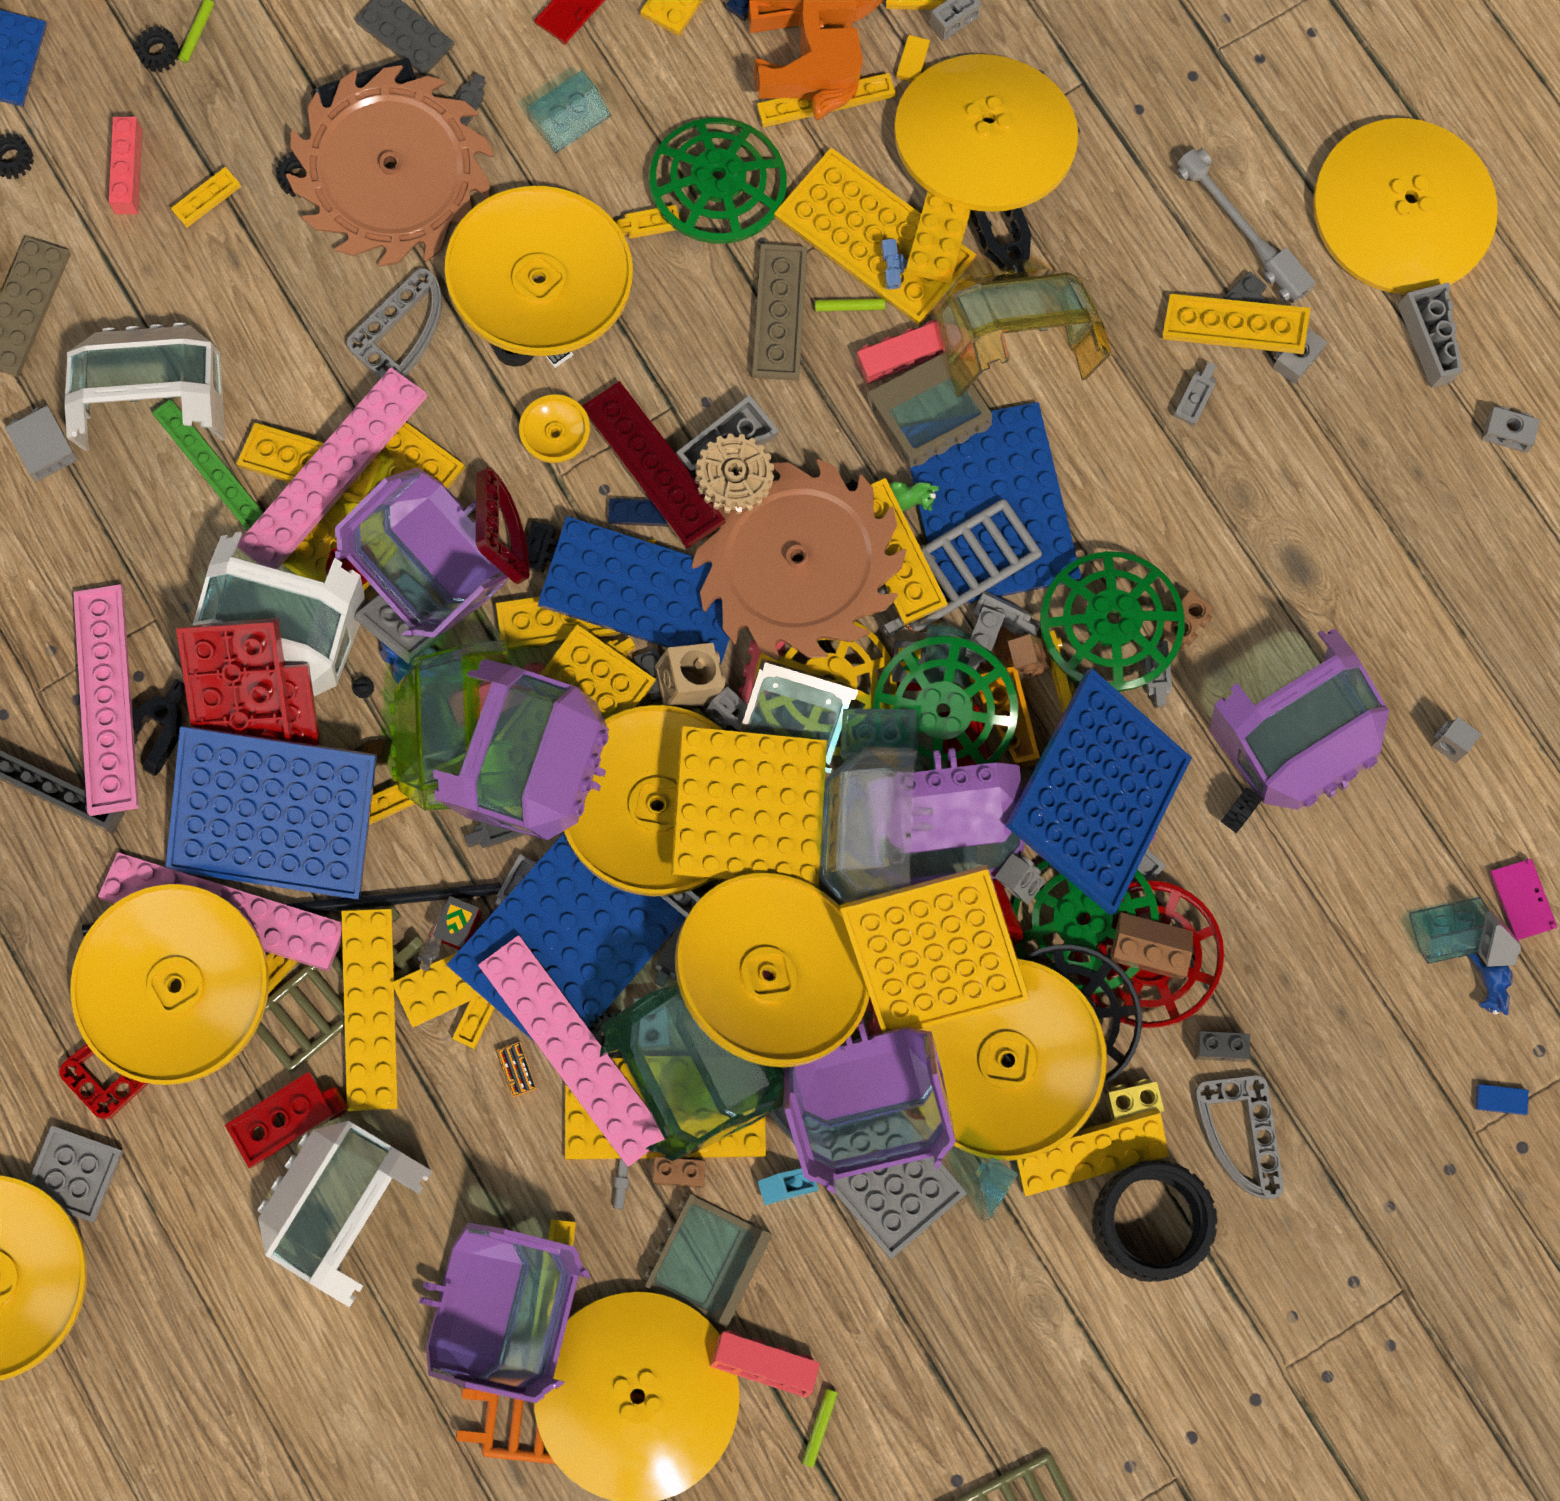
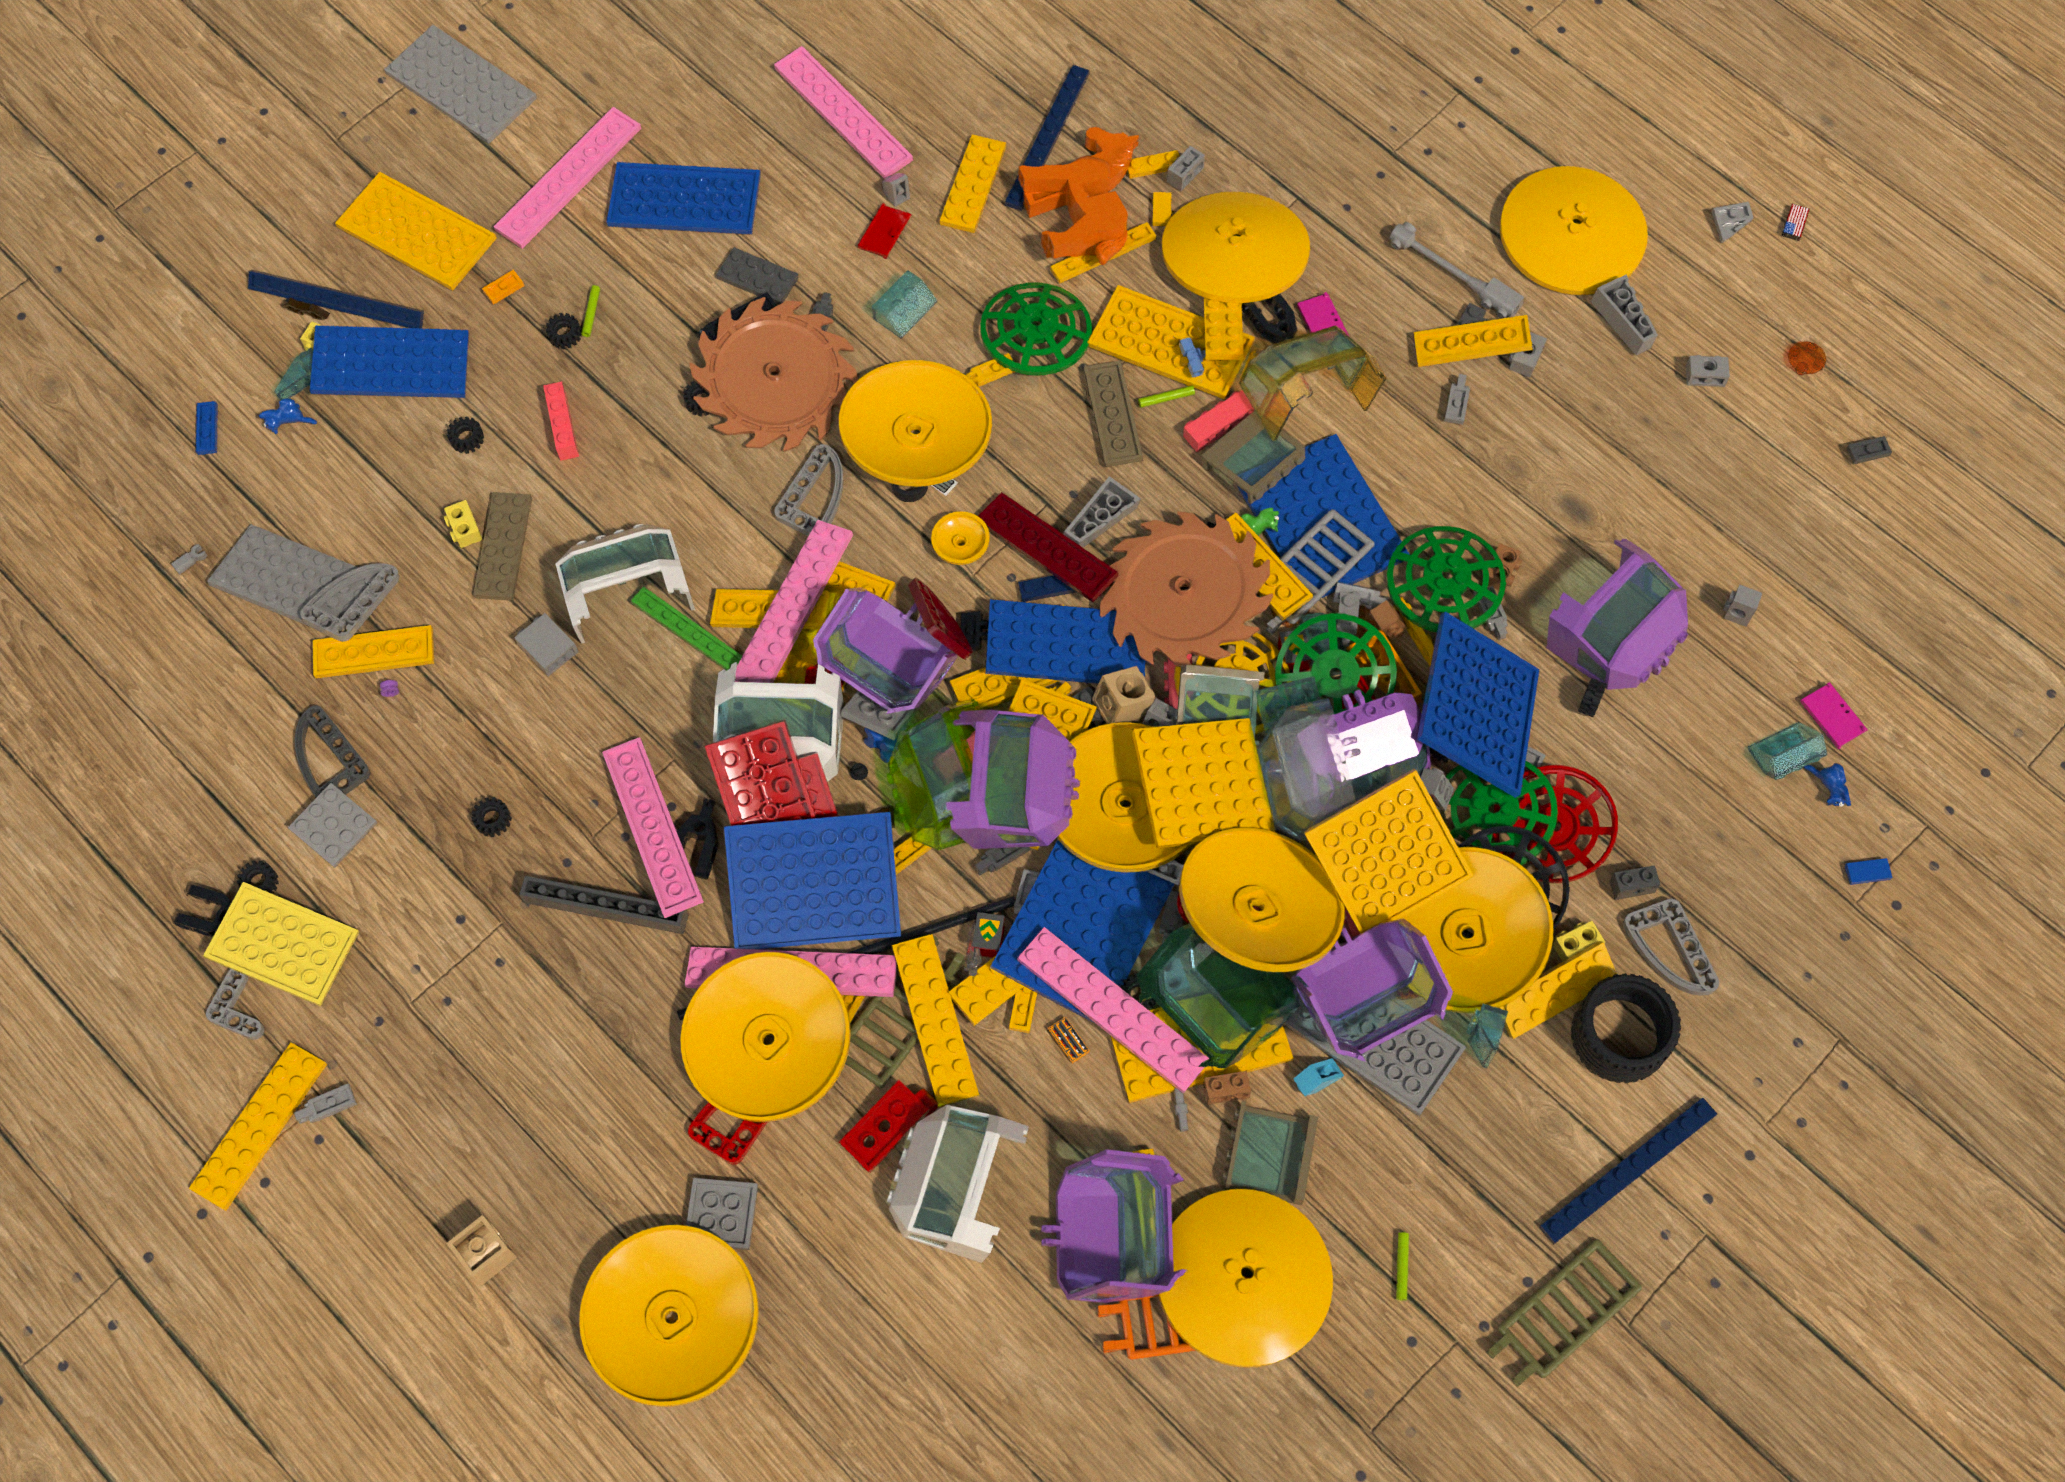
camera: 10 degrees left, 10 degrees down
yellow plate [171,167,241,228] -> none
tan piece [695,434,774,514] -> none
coral brick [710,1331,820,1398] -> none
medium nougat slope [1109,912,1193,980] -> none
light grey slope [1478,911,1521,967] -> none
none -> dark pink door [1297,292,1350,351]
none -> dark blue plate [1539,1098,1717,1245]

